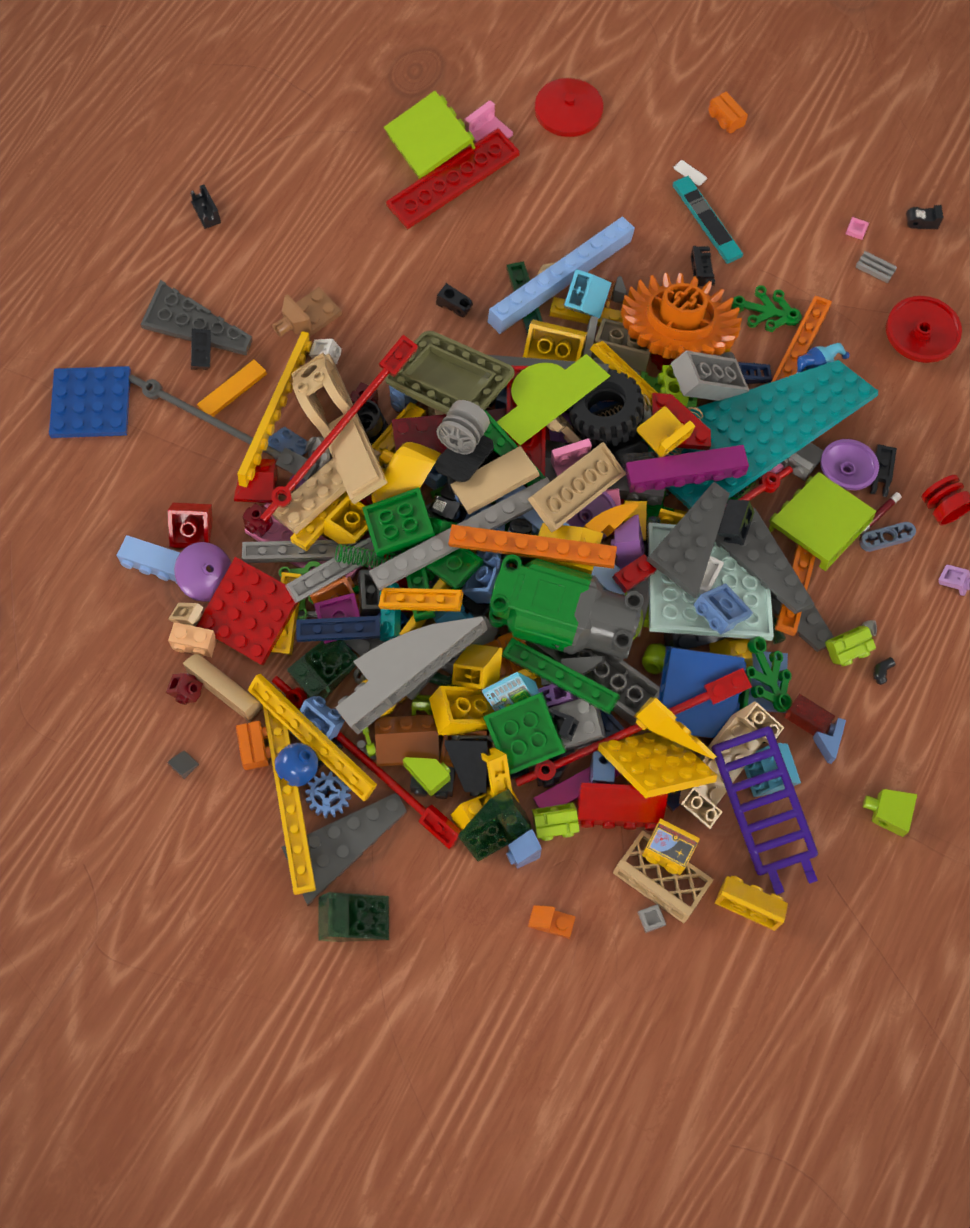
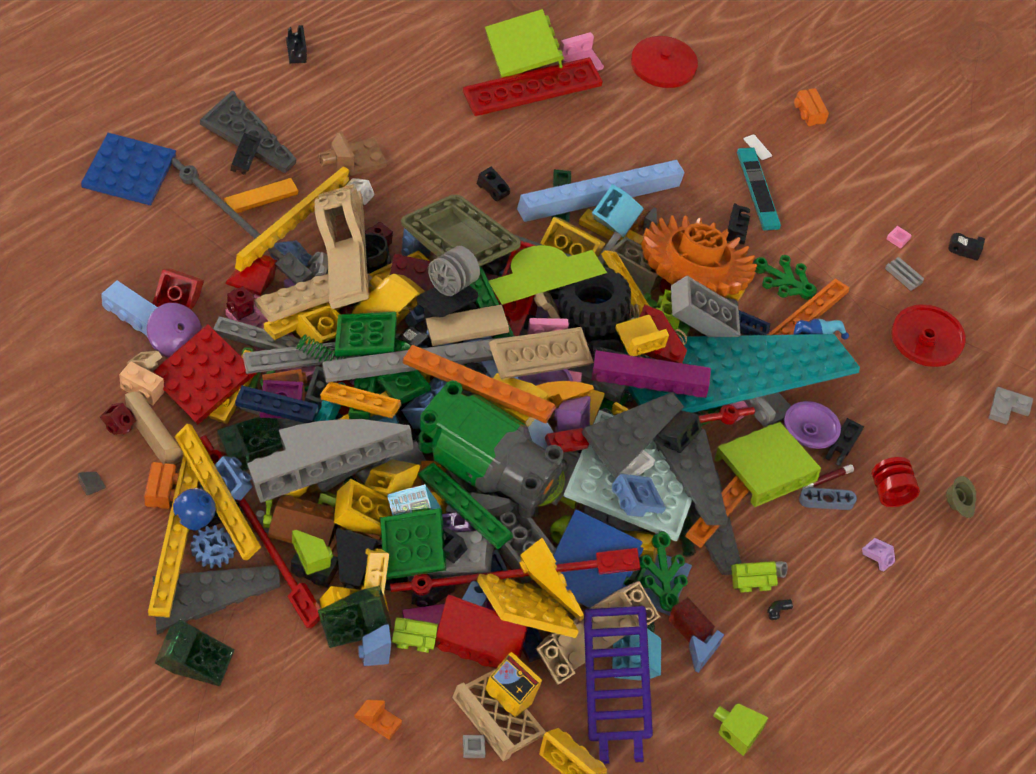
camera: 10 degrees right, 15 degrees down
red bar [260,335,418,522] -> none

